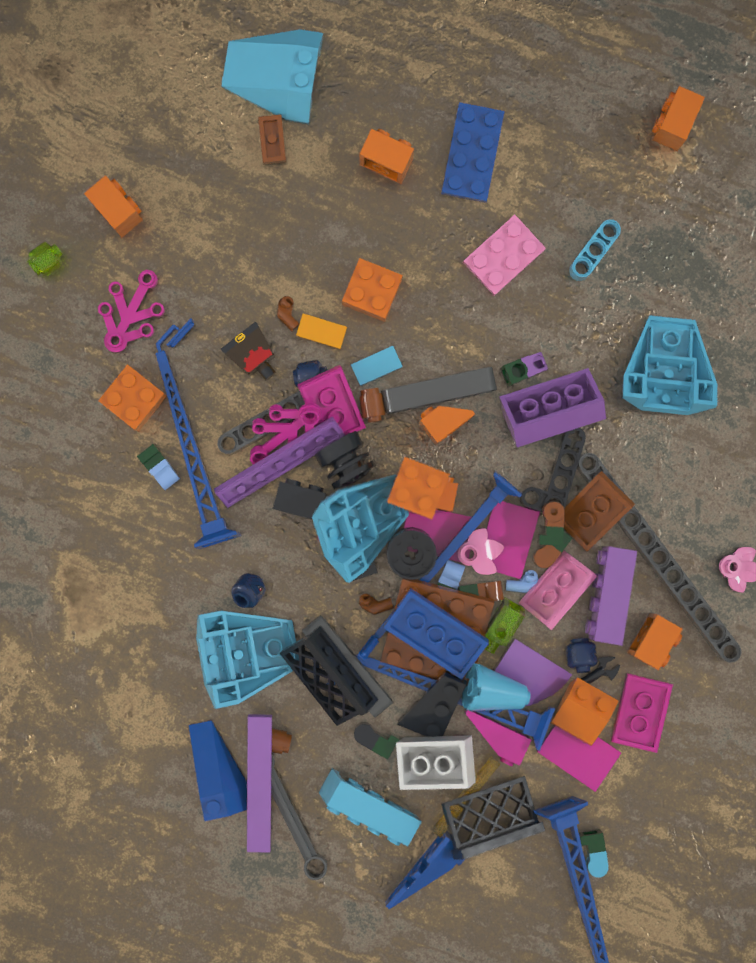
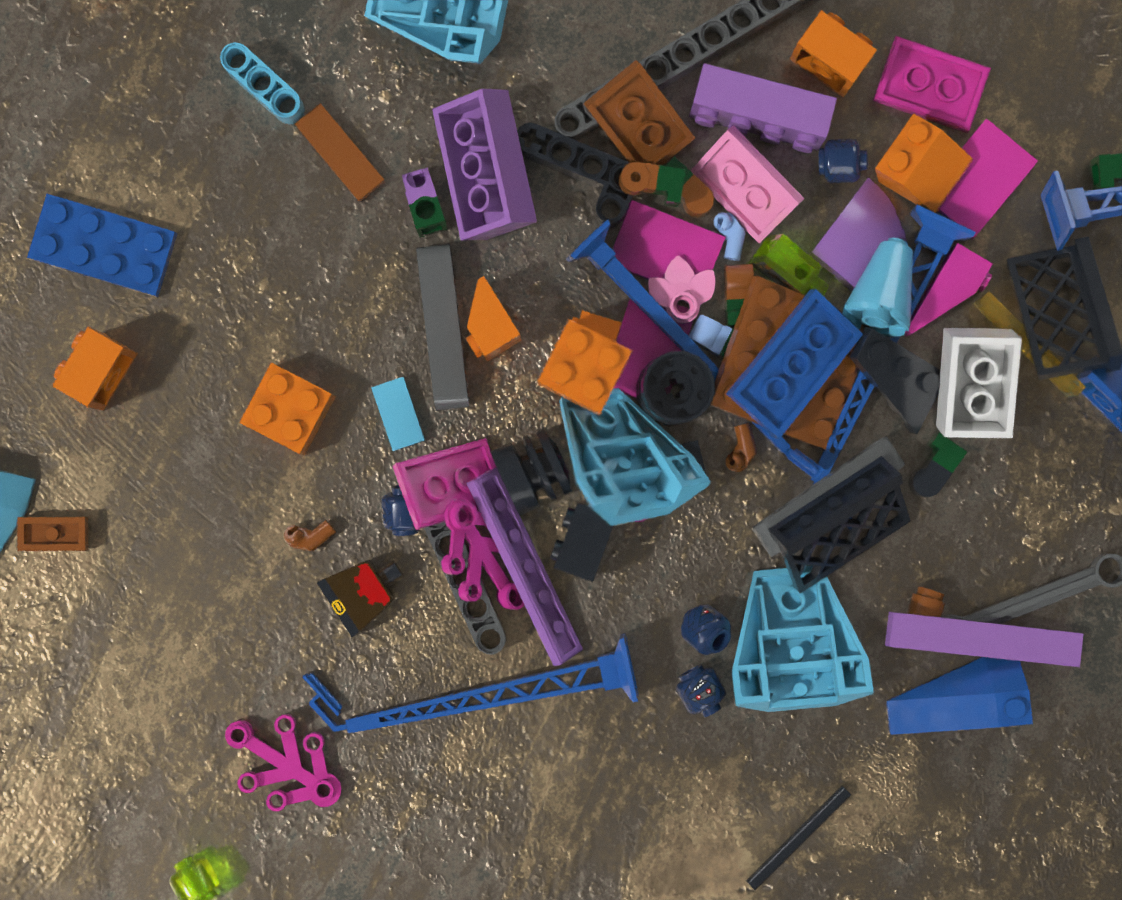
camera: 80 degrees left, 0 degrees up
orange brick [84,175,143,238] -> none
orange brick [98,364,167,432] -> none
leg [136,444,180,490] -> none
light orange tile [296,314,347,350] -> none
medium azure wedge [319,768,422,846] -> none
dark orange brick [359,388,385,423] -> none
bright pink plate [463,215,546,296] -> none
black bar [581,656,620,684] -> none
none -> dark orange tile [295,103,385,203]
none -> dark blue head [676,664,726,718]
none -> black bar [746,785,851,890]

